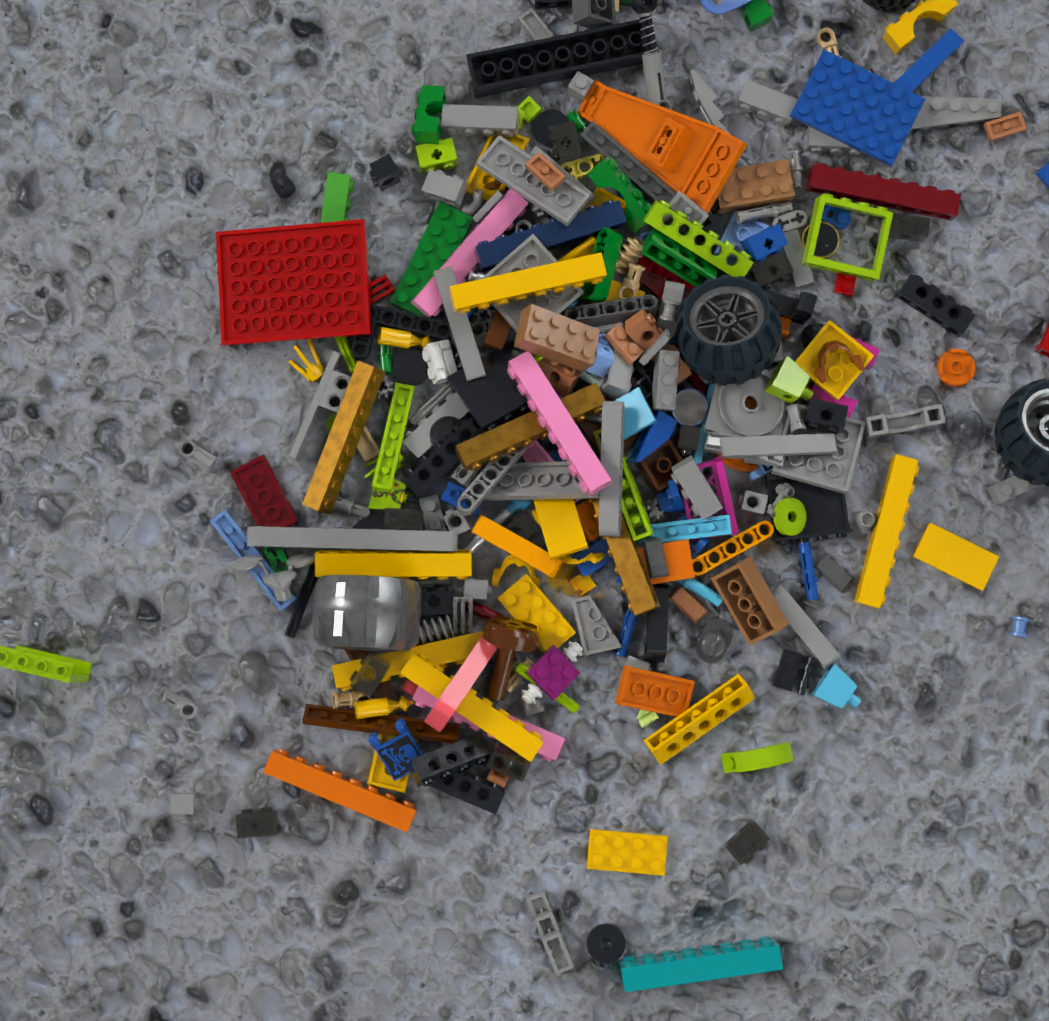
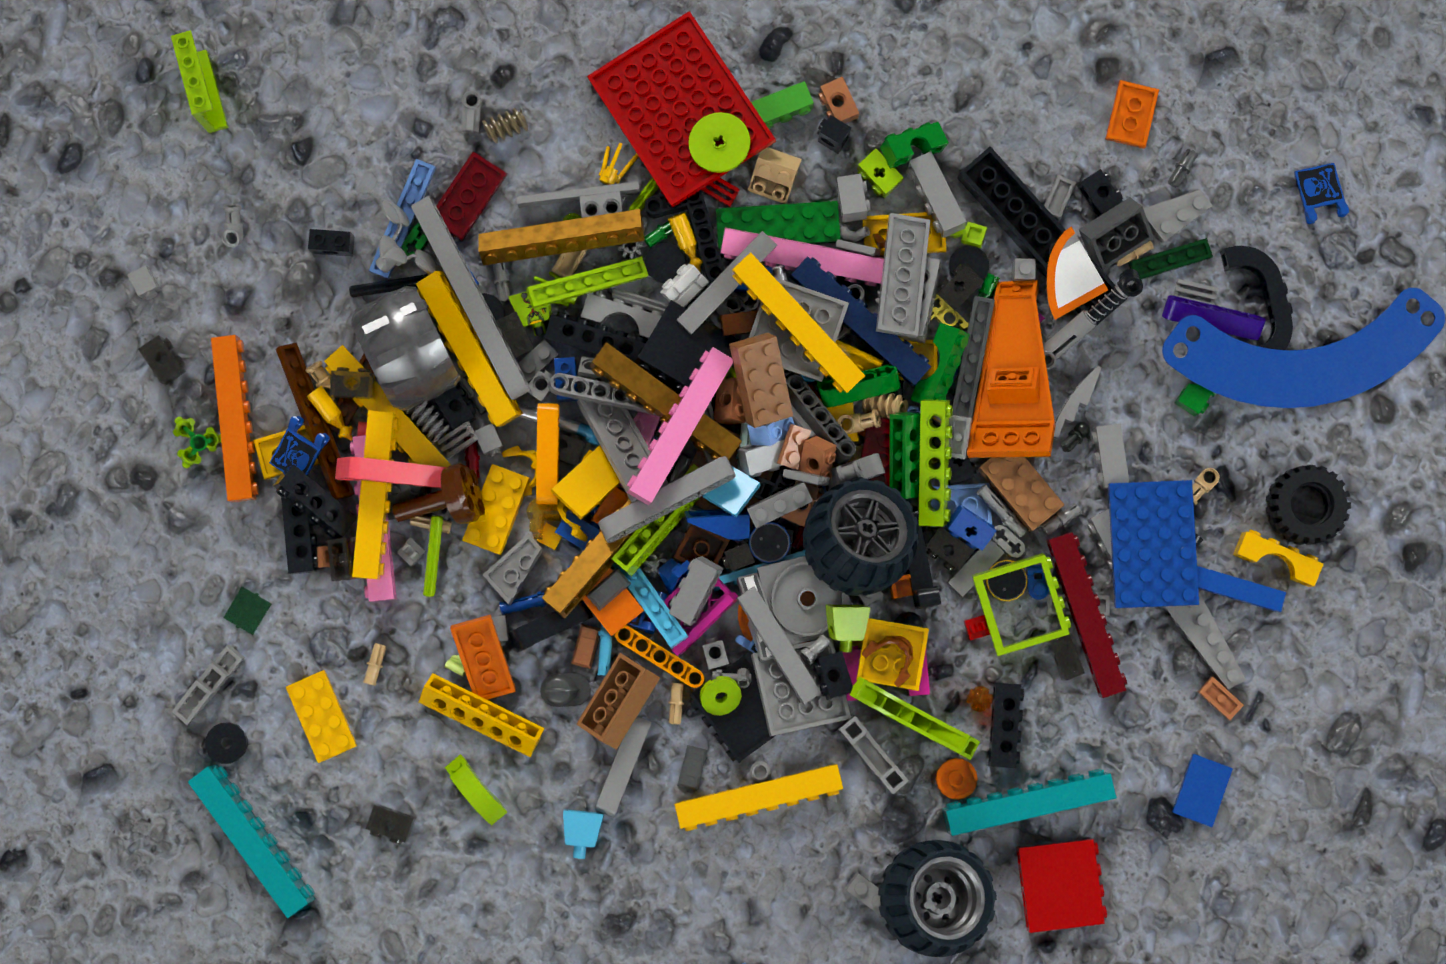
camera: 60 degrees right, 0 degrees up
magenta plate [522,642,583,704] -> none
nougat plate [525,152,566,192] -> none
black plate [772,649,815,696] -> none
blue pin [798,542,819,601] -> none
yellow tile [912,523,999,591] -> none
none -> lime plant [173,417,221,468]
none -> clear green piece [223,587,272,635]
none -> black brick [308,229,355,257]
none -> tan axle [363,643,386,686]
none -> dark tan piece [482,108,528,143]
none -> tan axle [668,683,685,725]
none -> lime piece [689,112,750,173]
none -> tan slope [748,147,802,204]
none -> nougat brick [818,77,859,124]
none -> lime arch [850,677,980,760]
none -> teal brick [942,769,1117,836]
none -> clear orange gear [966,686,993,712]
none -> sticker [1047,226,1108,320]
none -> pearl dark grey axle [1061,422,1090,452]

